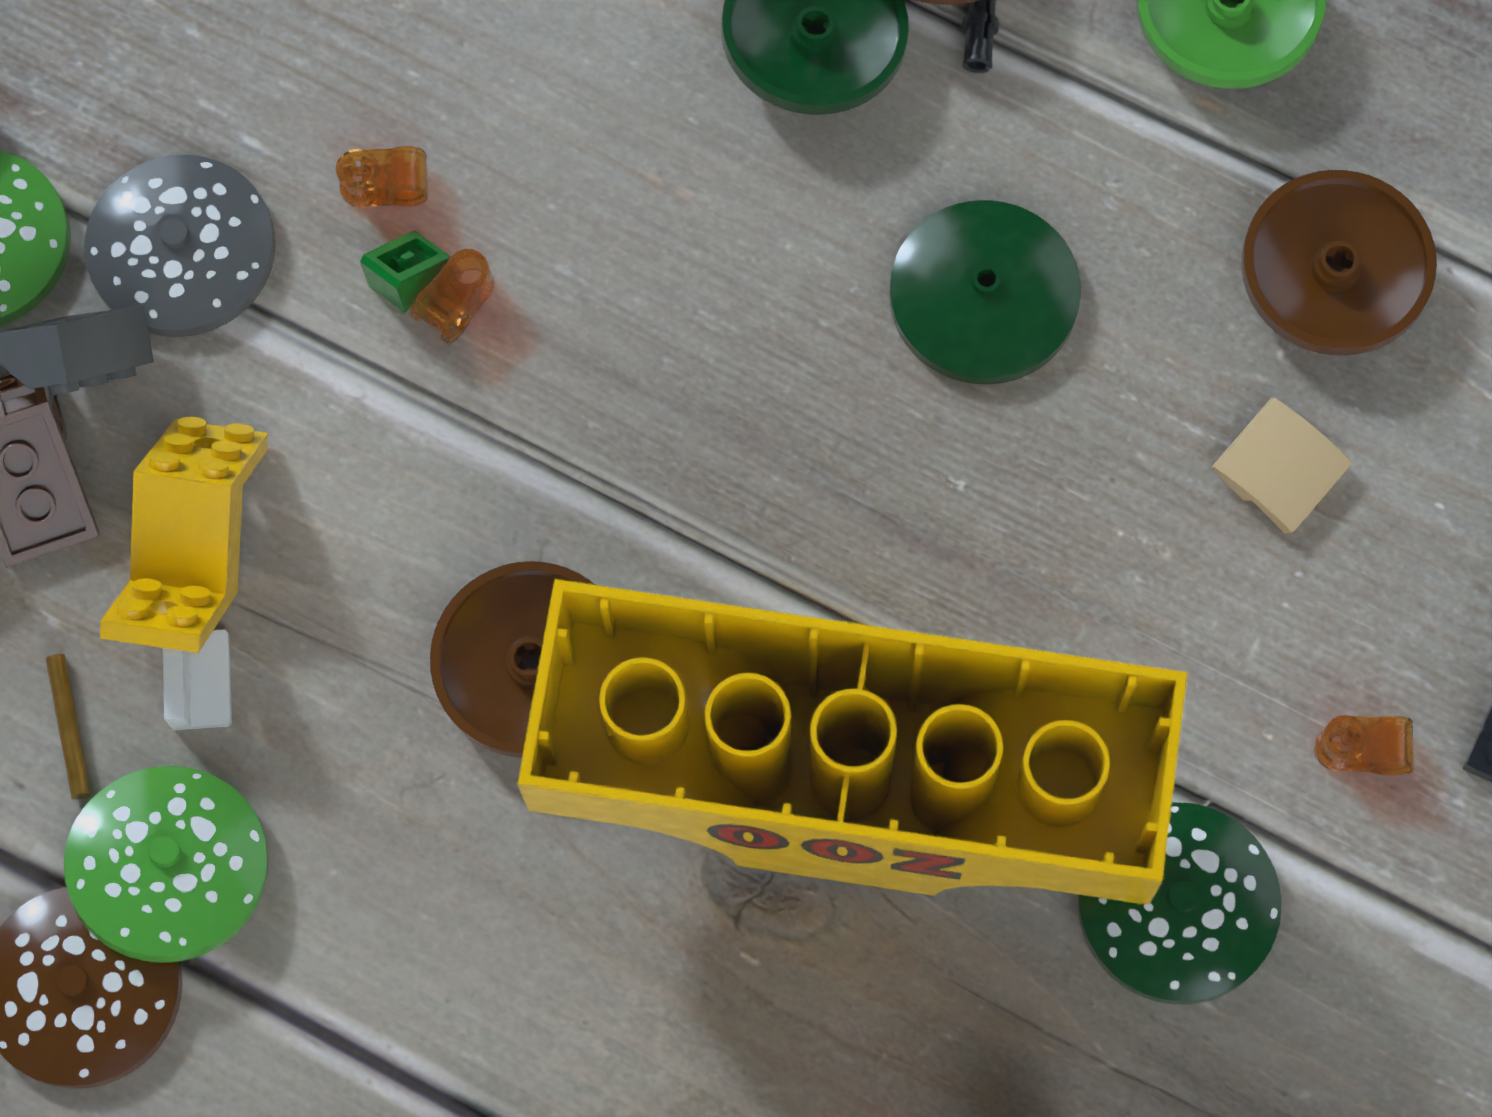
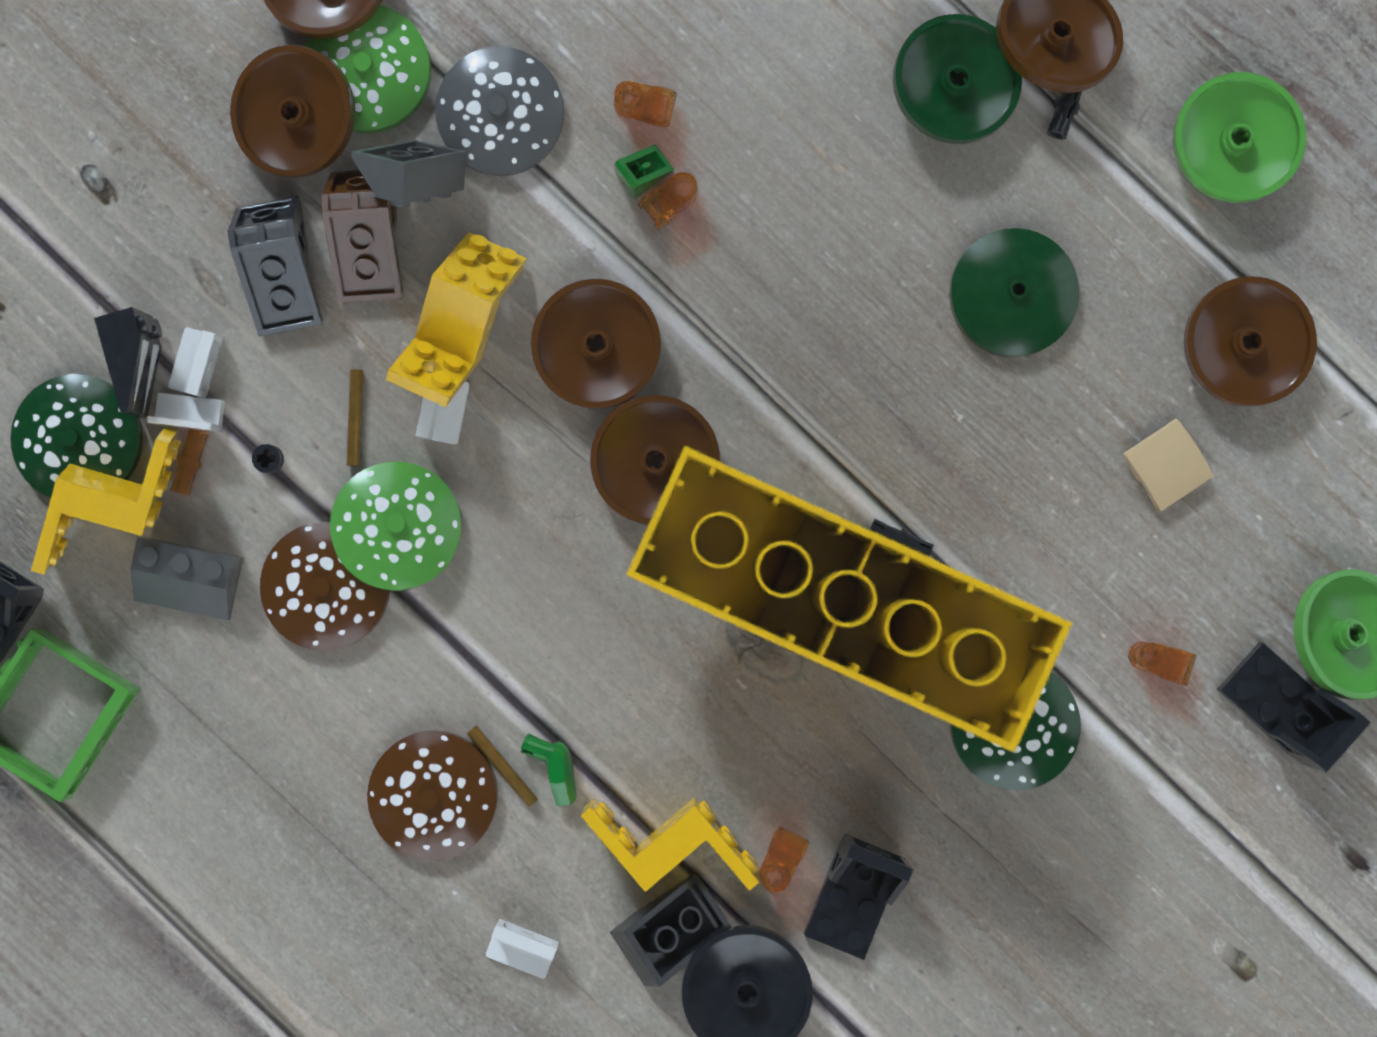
camera: 10 degrees right, 15 degrees up
none -> reddish brown dish [531,279,661,409]

